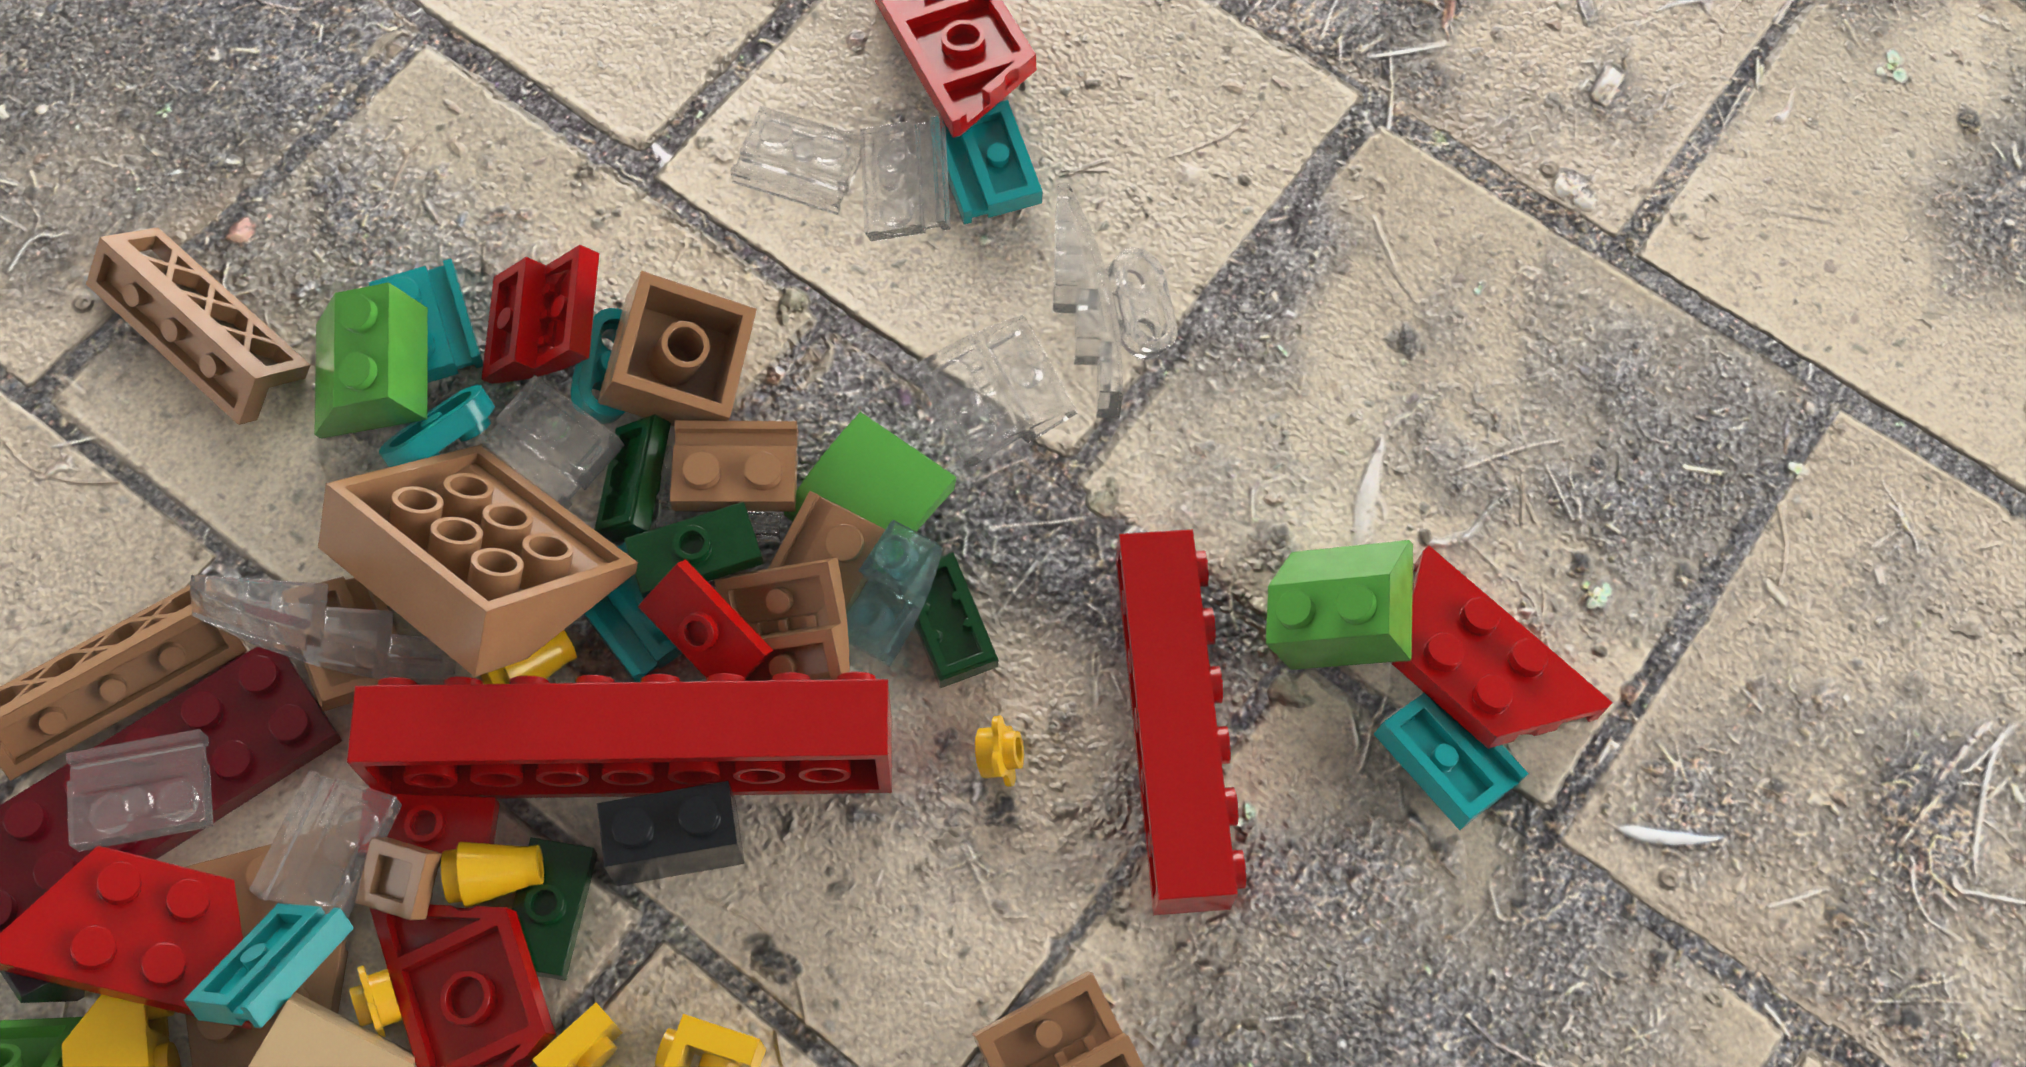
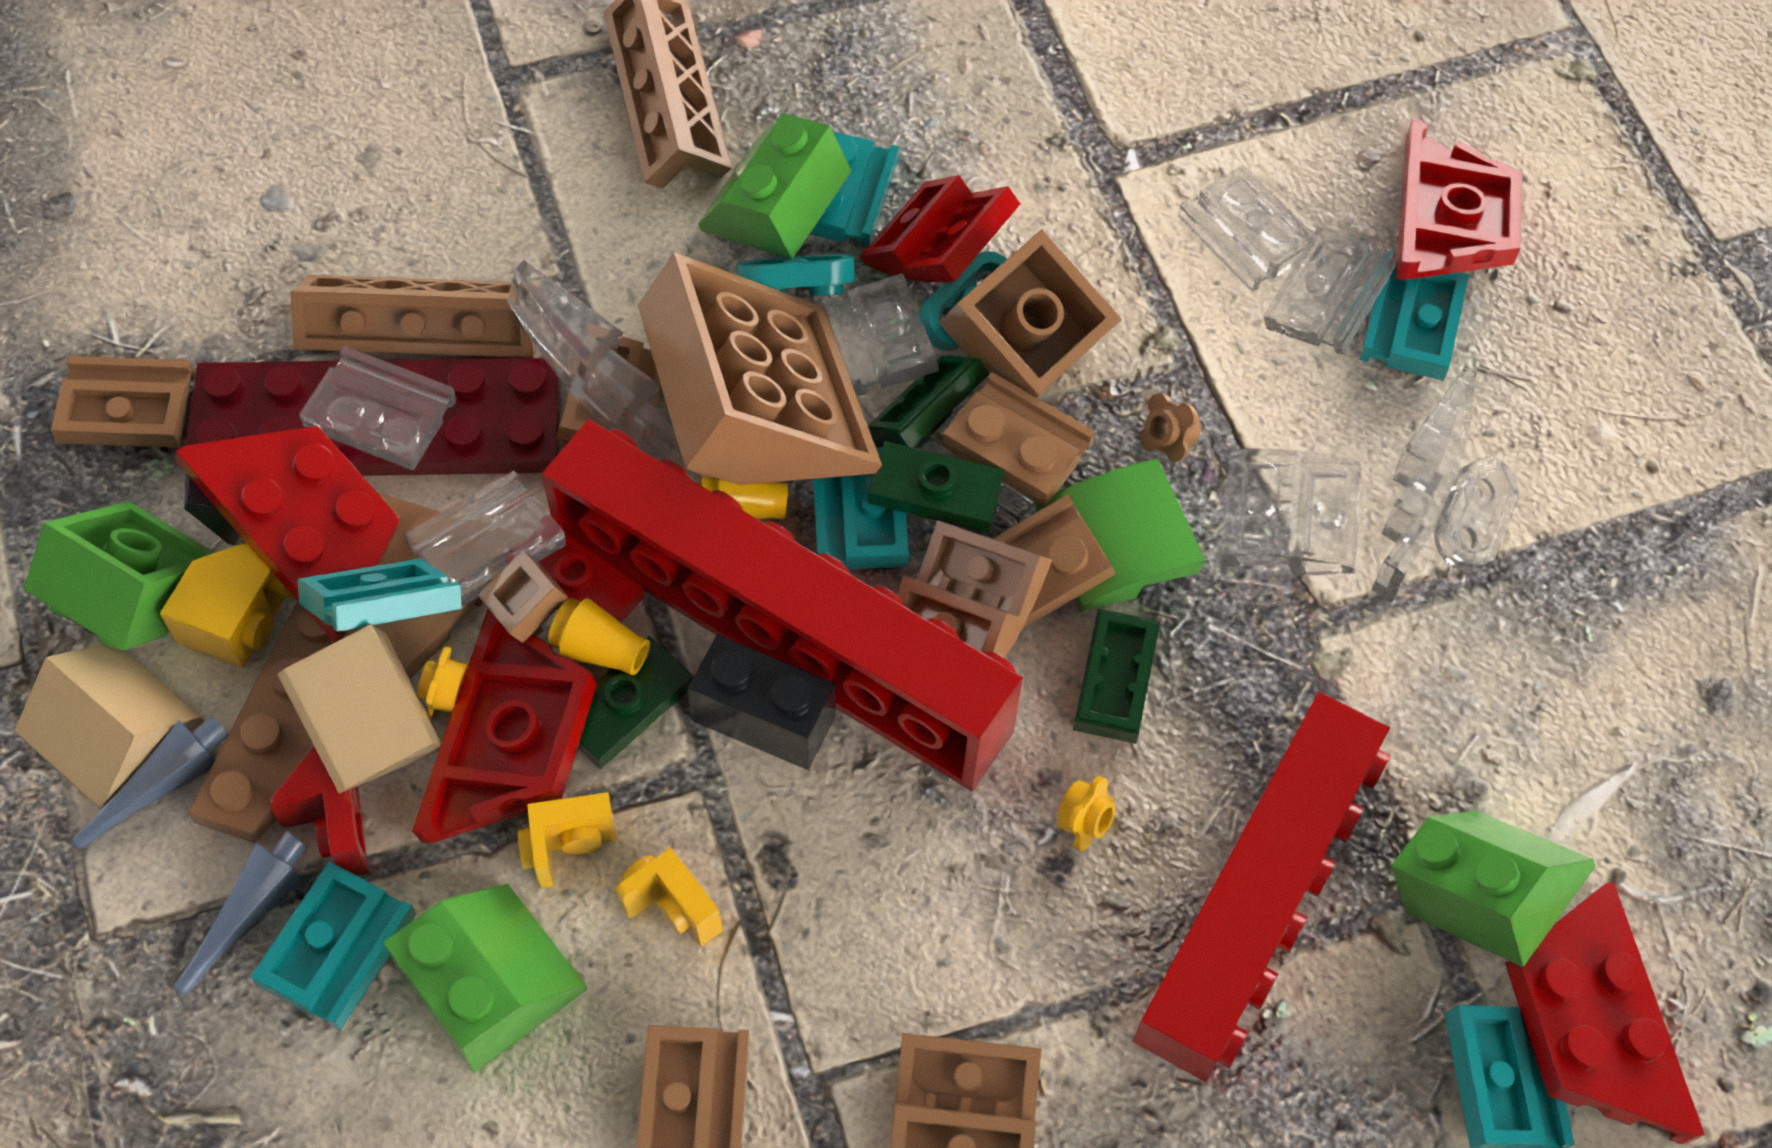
camera: 35 degrees right, 5 degrees down
red plate [638,559,773,679] -> none
clear light blue slope [846,519,943,667] -> none
none -> medium nougat plate [1140,393,1201,462]

